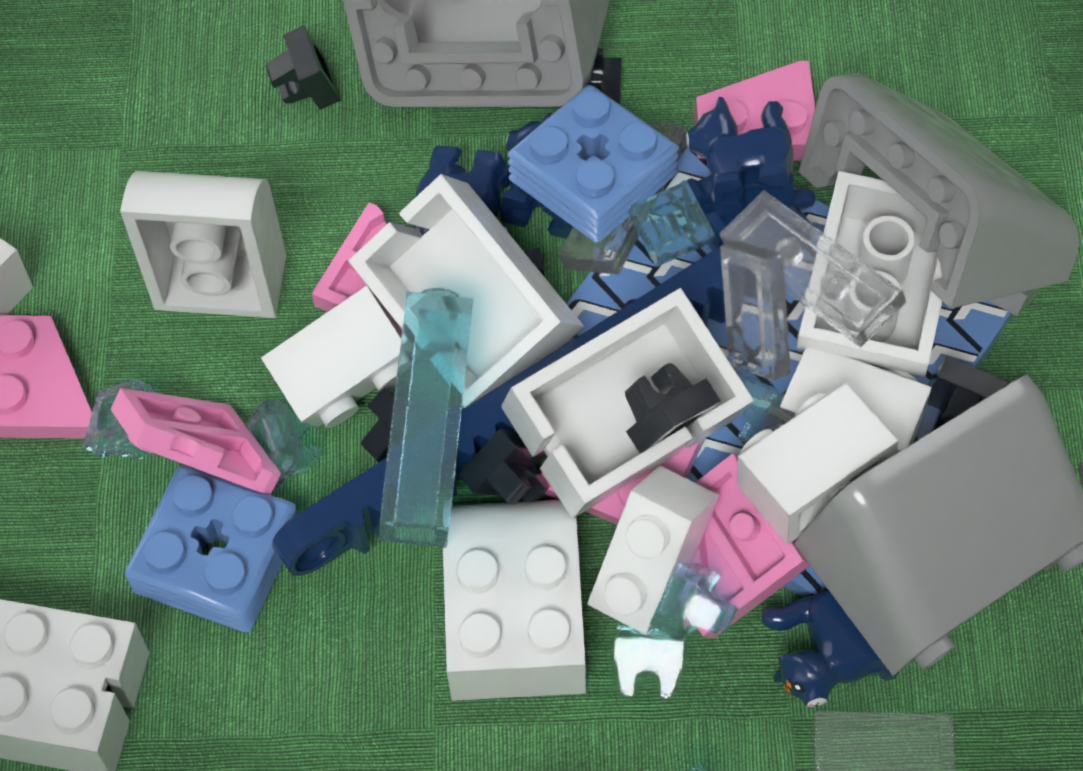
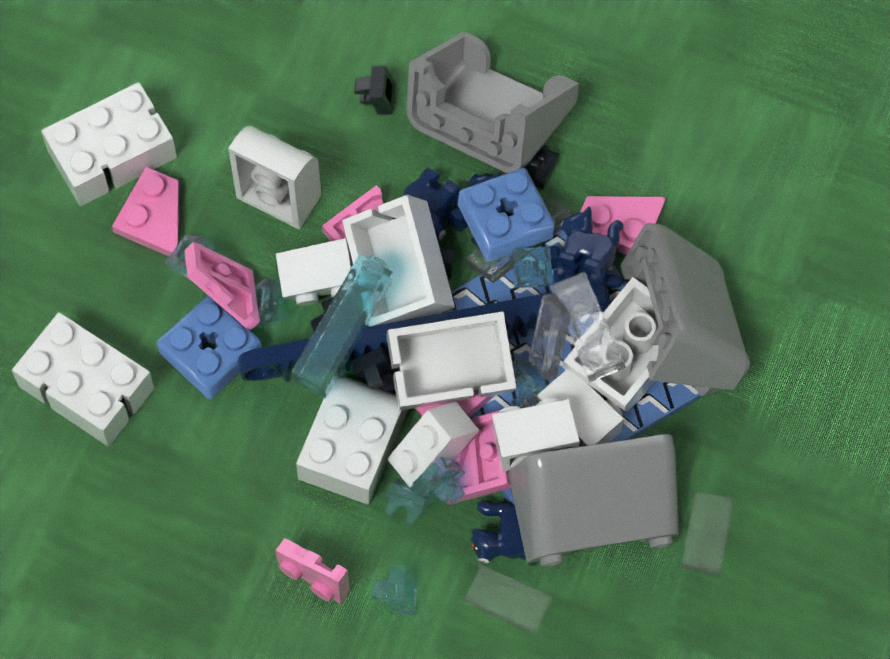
camera: 20 degrees right, 5 degrees up
black tile [625,363,721,454] -> none
black tile [927,355,1008,431] -> none

